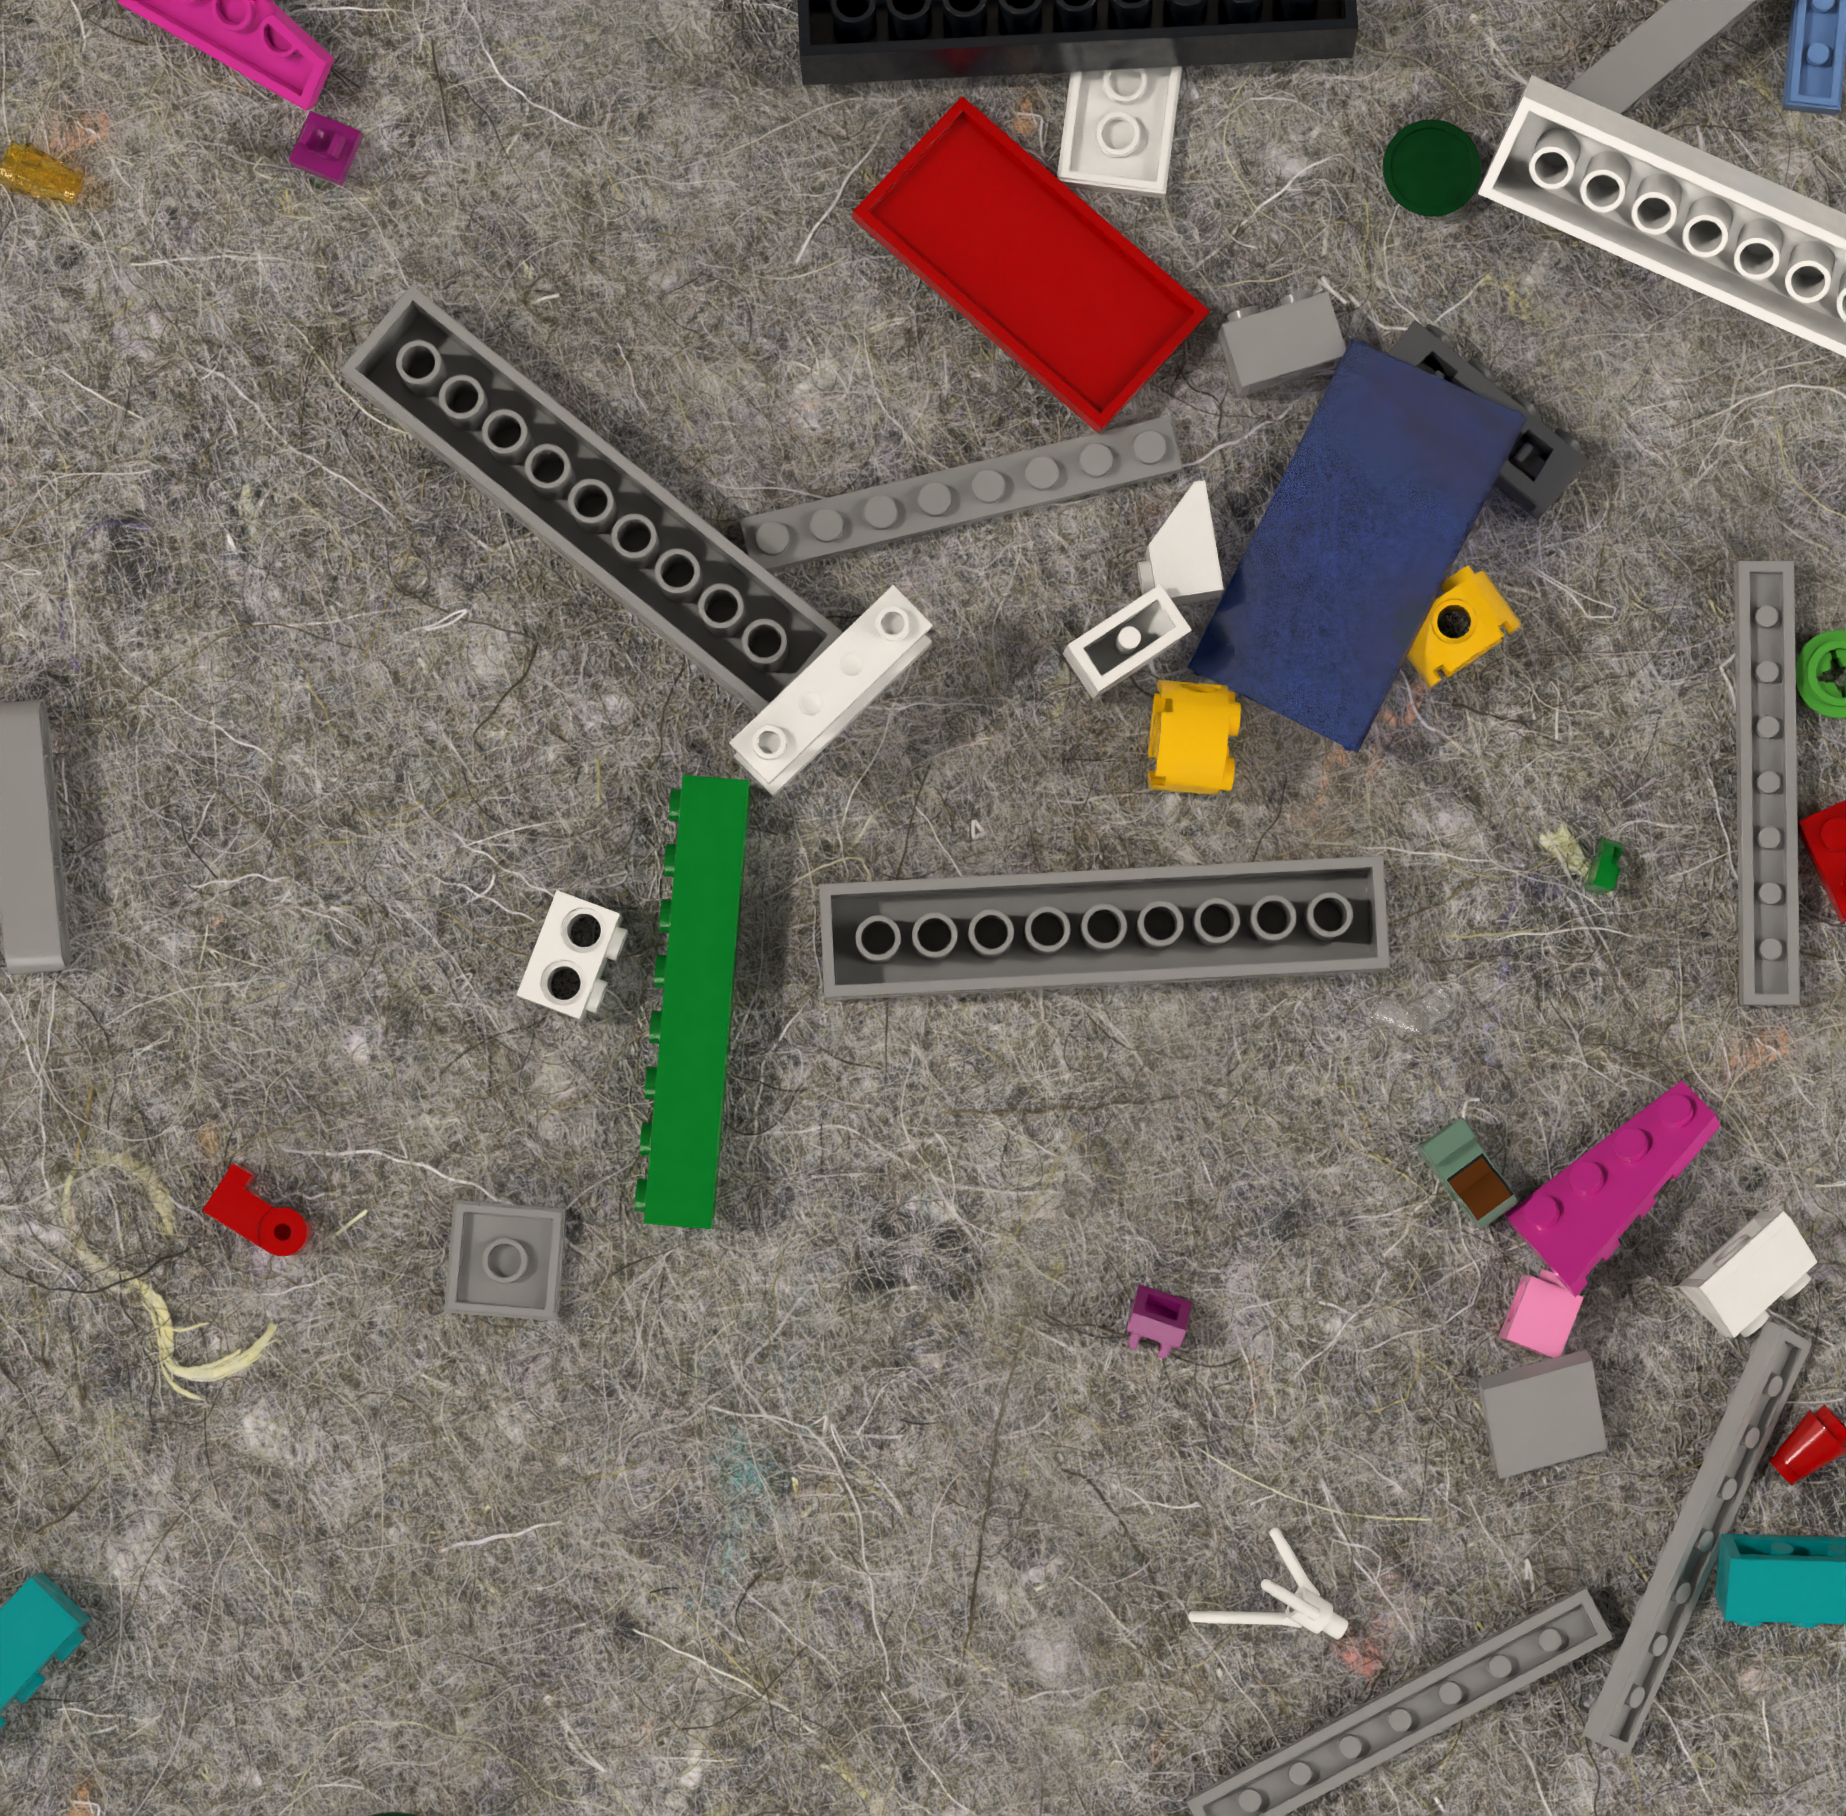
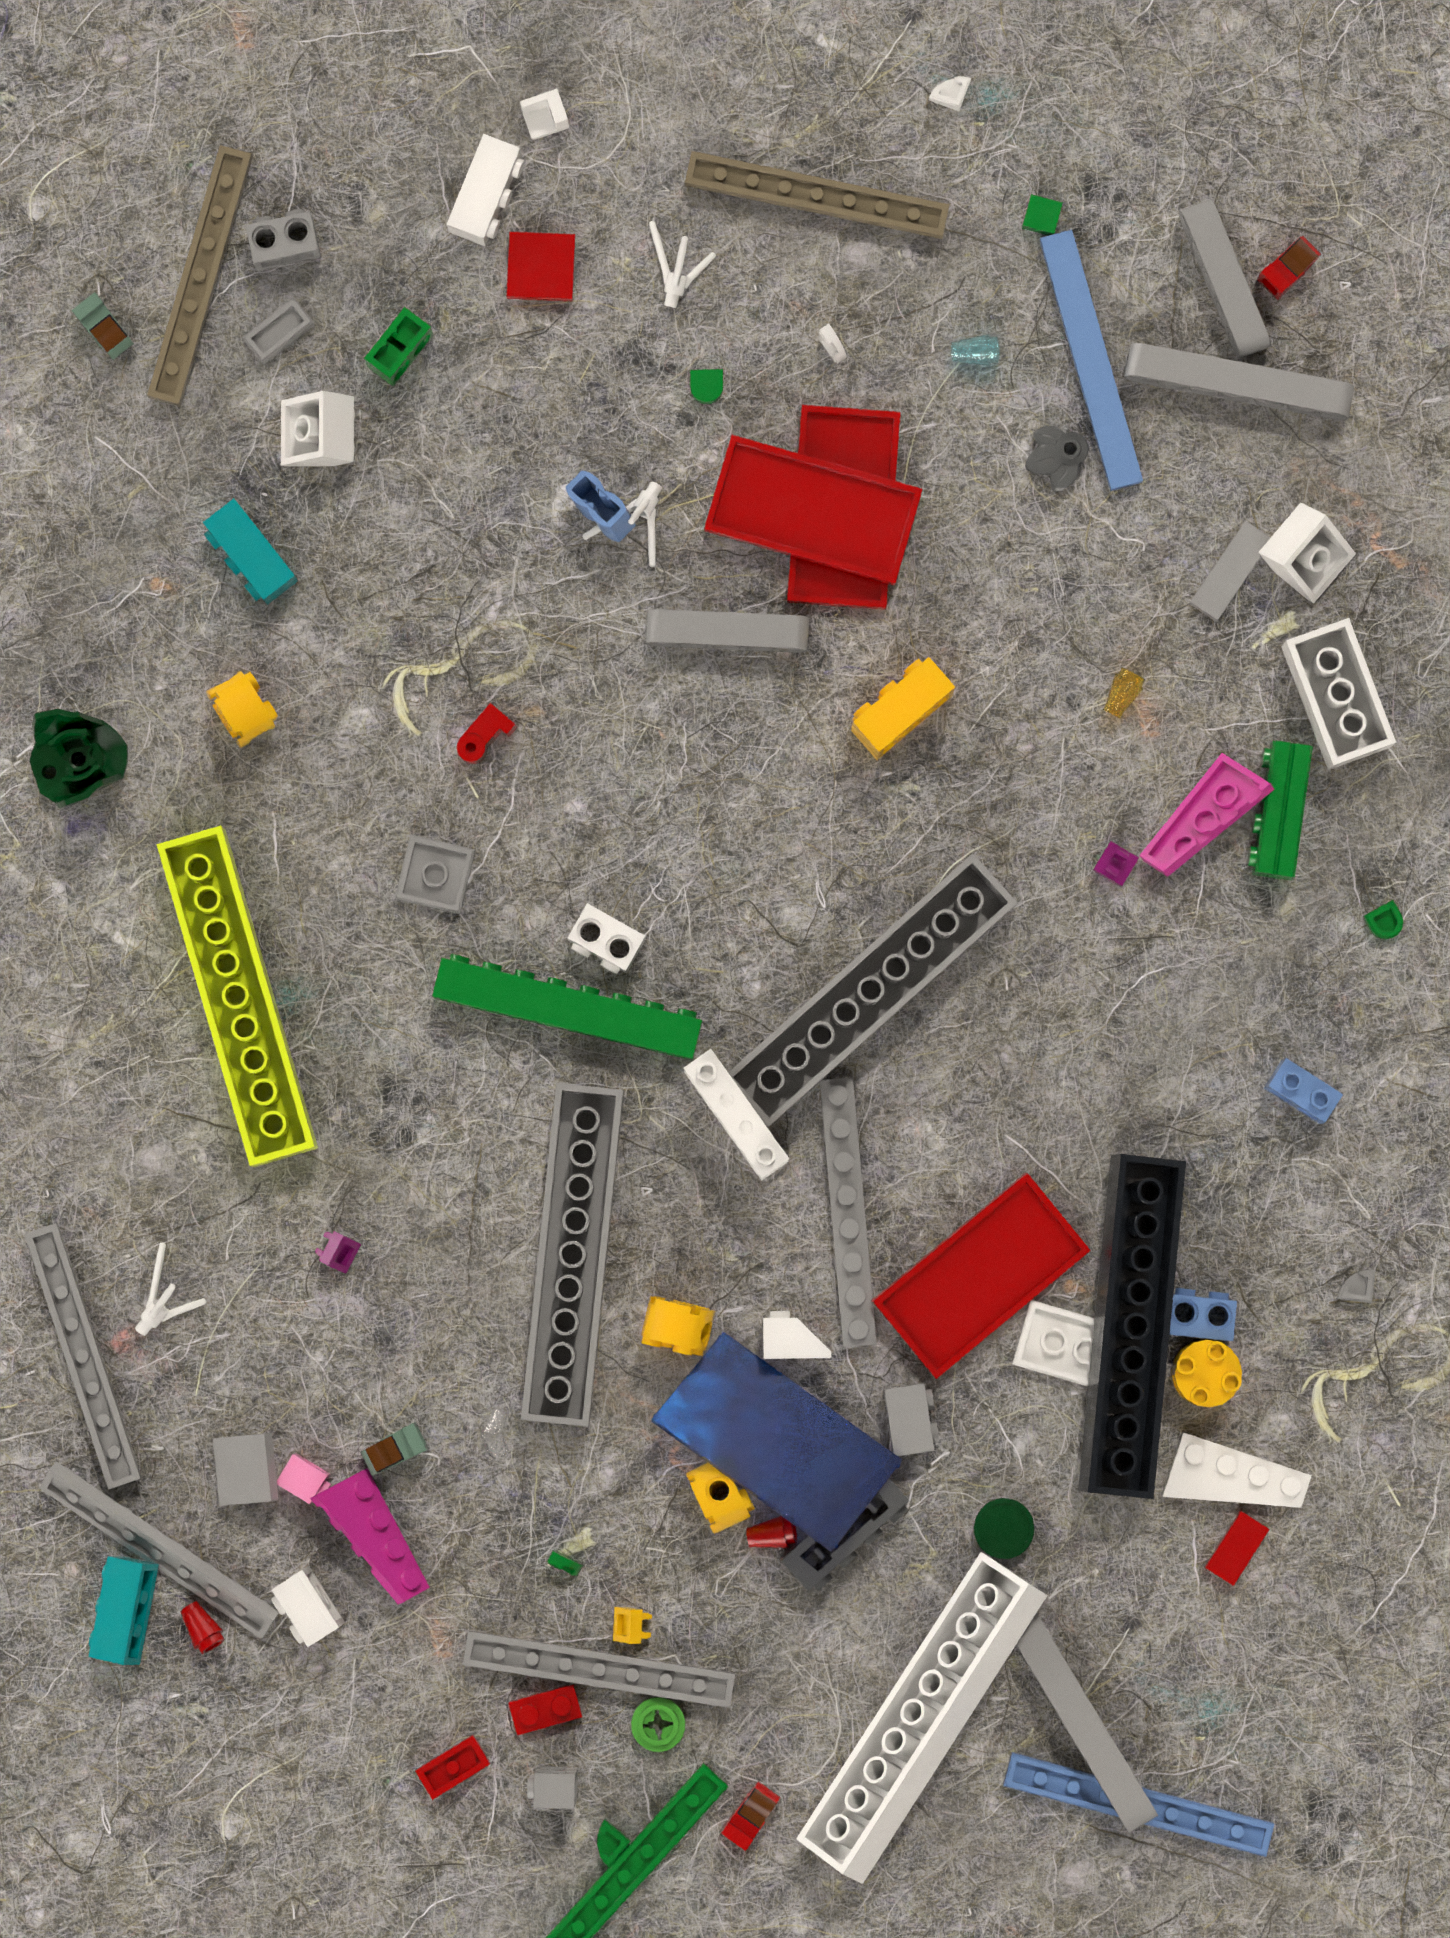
camera: 105 degrees right, 0 degrees up
white slope [1063,584,1192,700] -> none
none -> neon yellow brick [156,825,318,1167]
none -> yellow brick [206,671,278,748]
none -> yellow tile [613,1607,652,1644]
none -> red cone [746,1514,798,1548]
none -> yellow brick [851,657,955,760]

